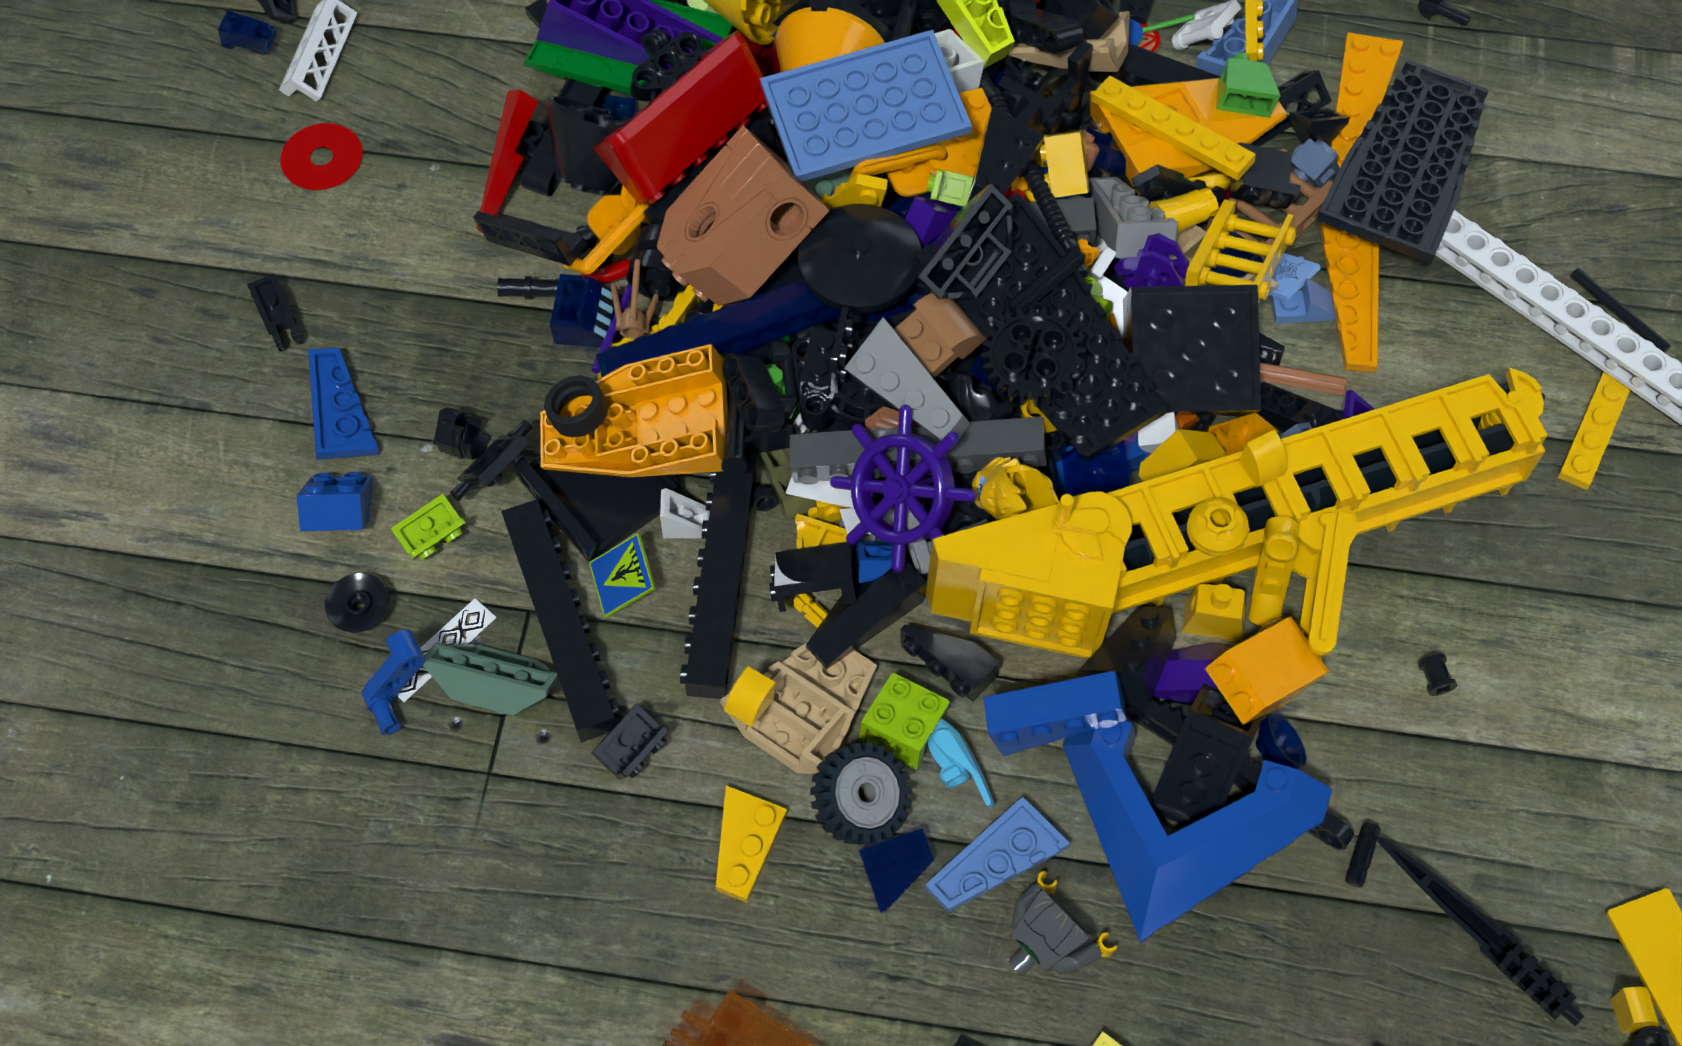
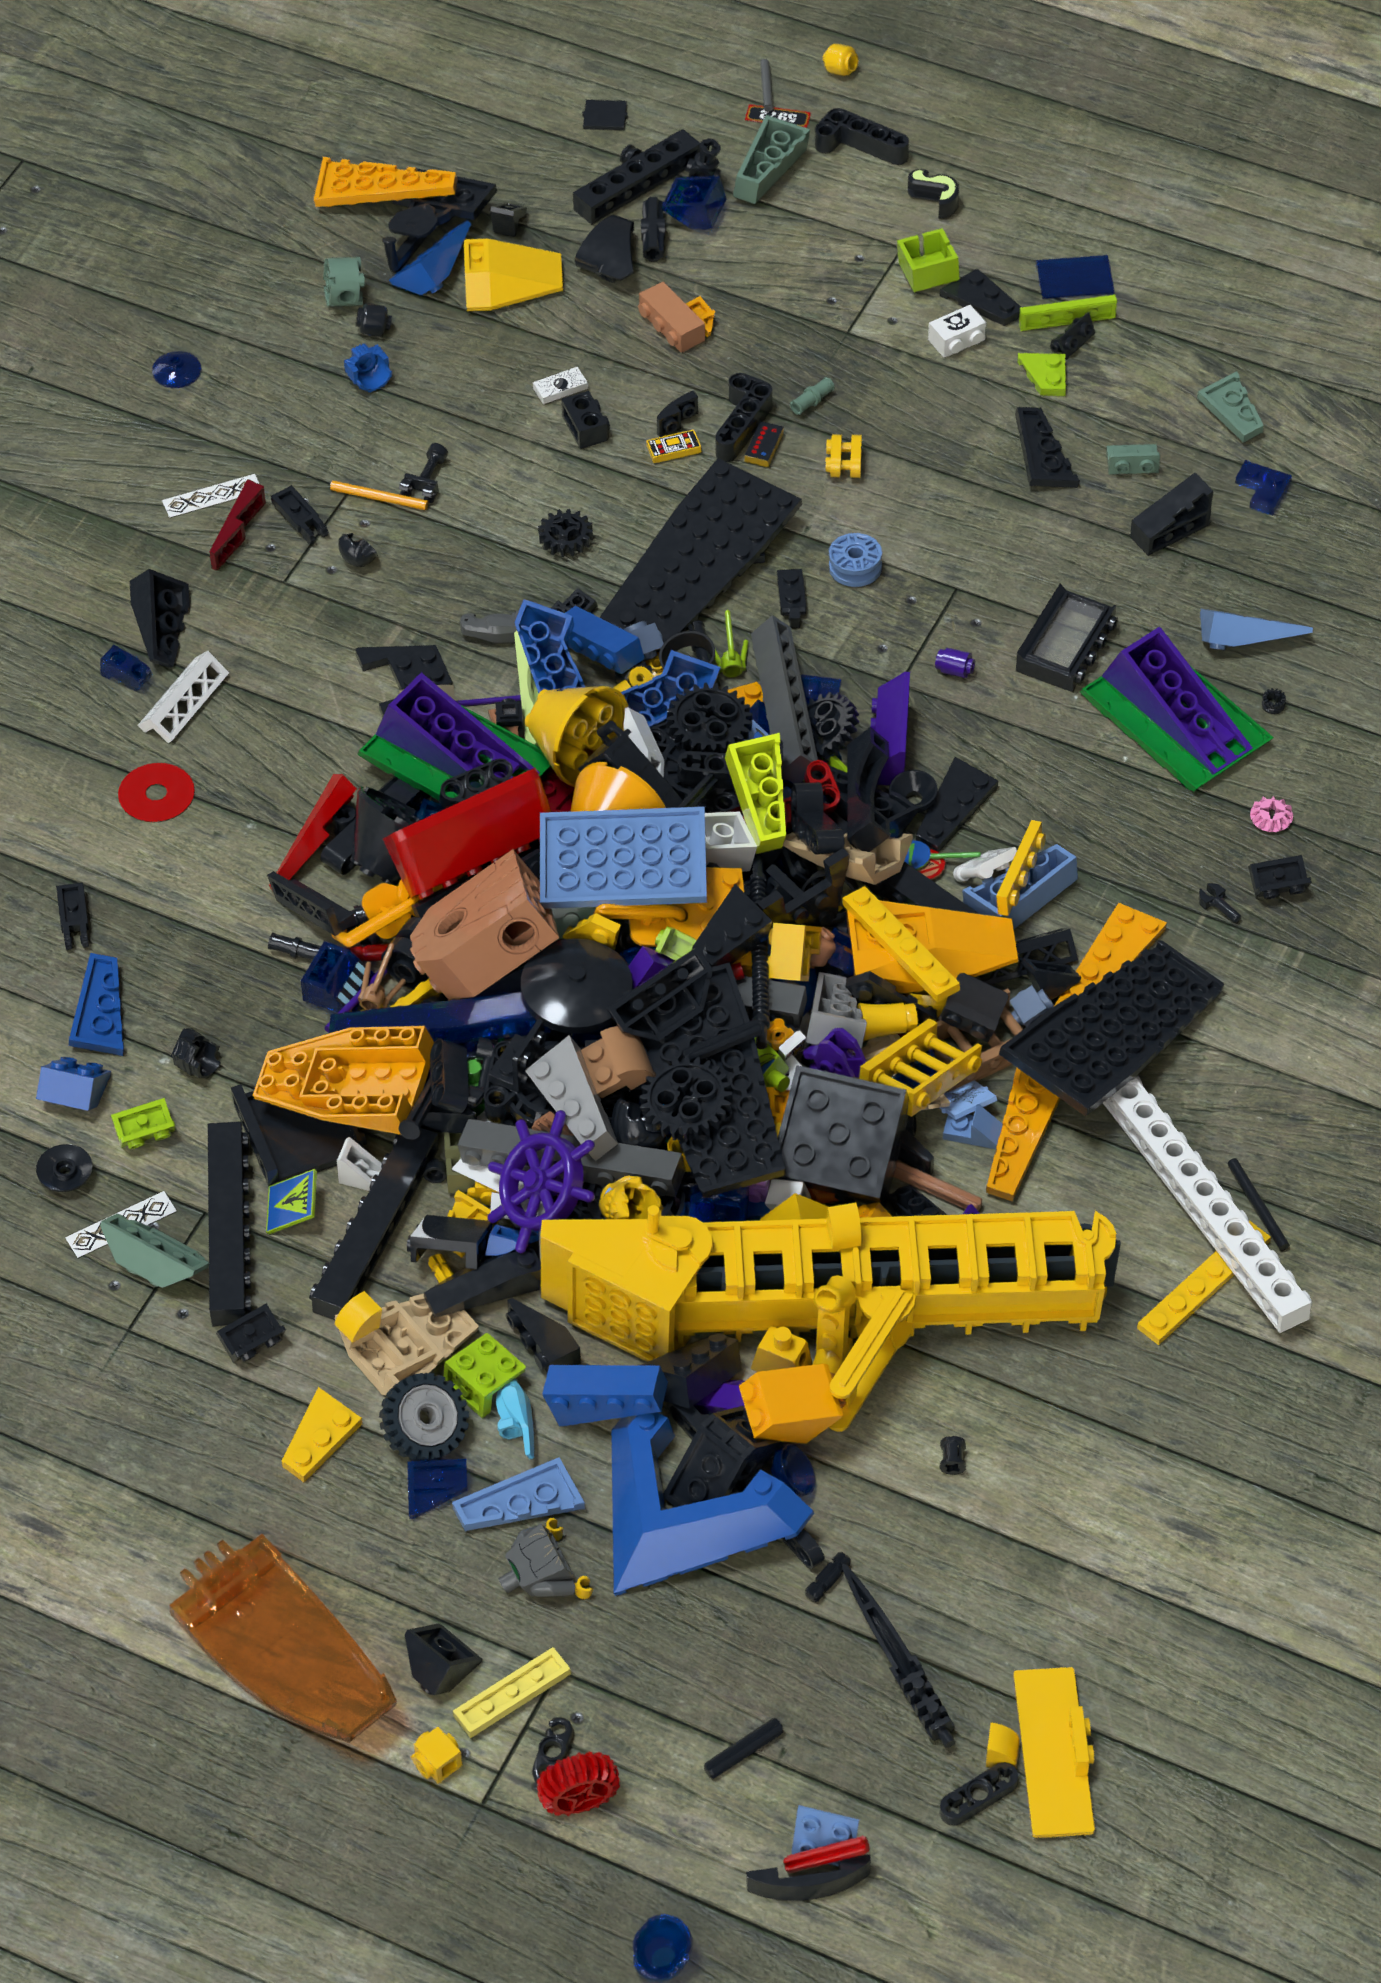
camera: 15 degrees right, 10 degrees down
blue beam [361,629,425,735] -> none
black plate [450,419,533,501] -> none
black tyre [544,375,608,437] -> none
black bush [641,28,669,56] -> none
yellow piece [1187,498,1249,557] -> none
bright green torso [1216,53,1280,118] -> none

